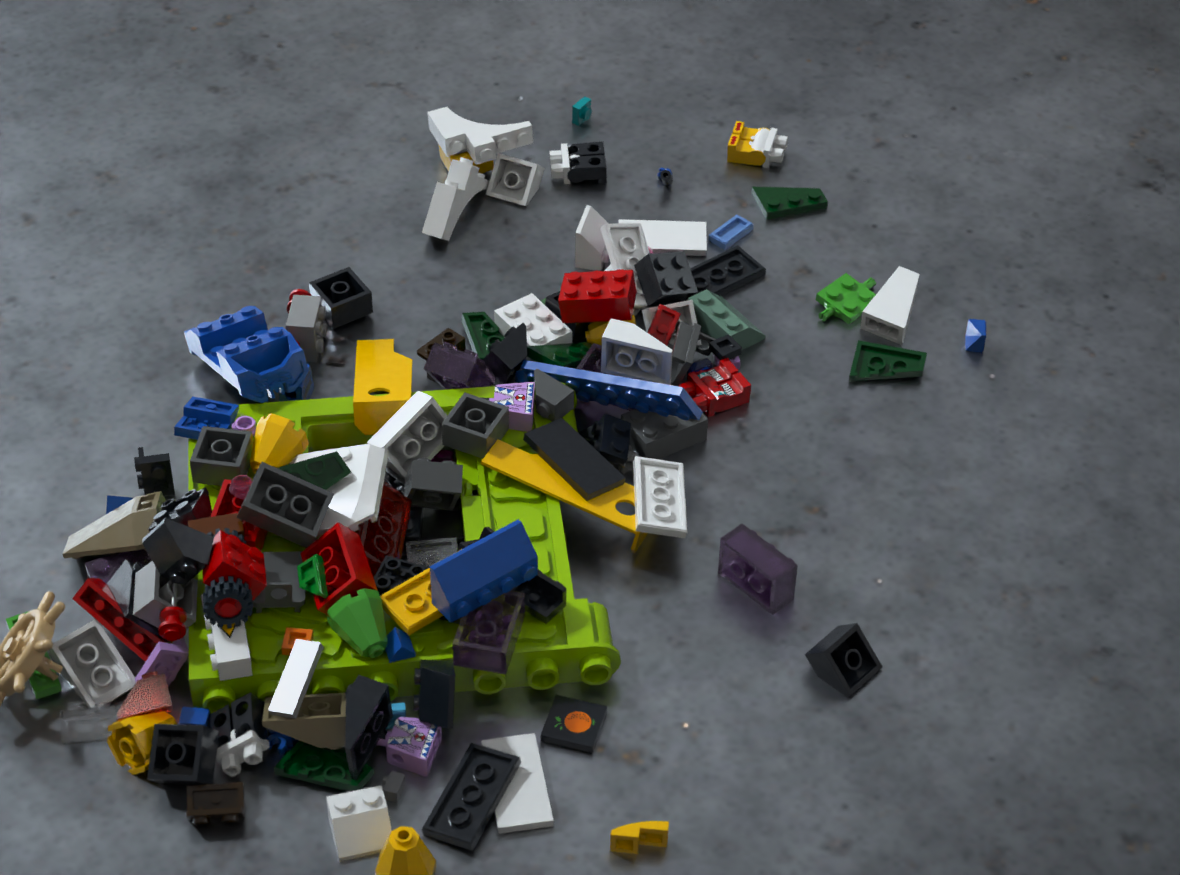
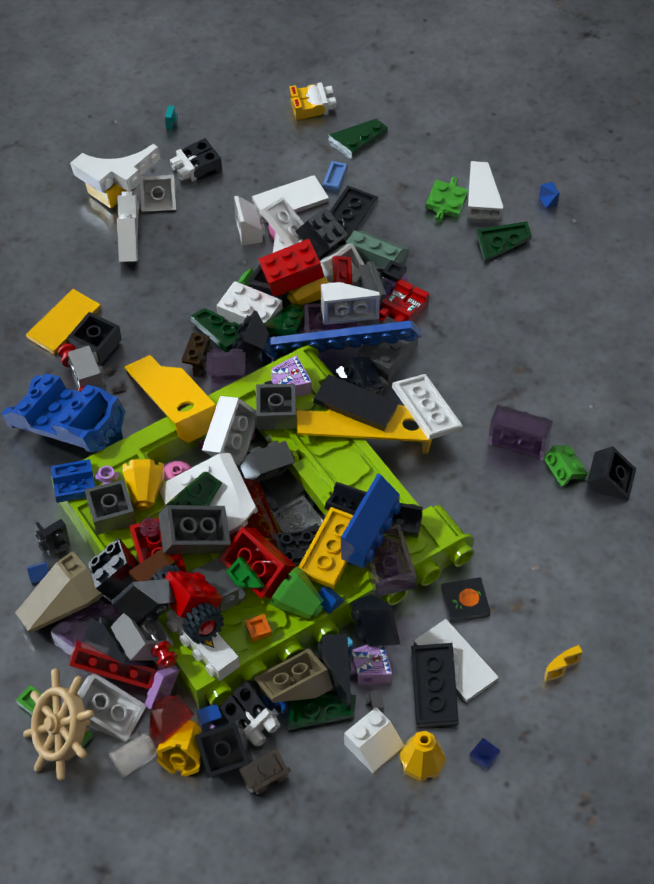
camera: 25 degrees left, 10 degrees up
tile [268,639,324,719] -> none
dark grey slope [534,369,574,422] -> none
black arm [657,168,673,186] -> none
none -> yellow tile [26,289,101,355]
none -> bright green bracket [544,445,588,486]

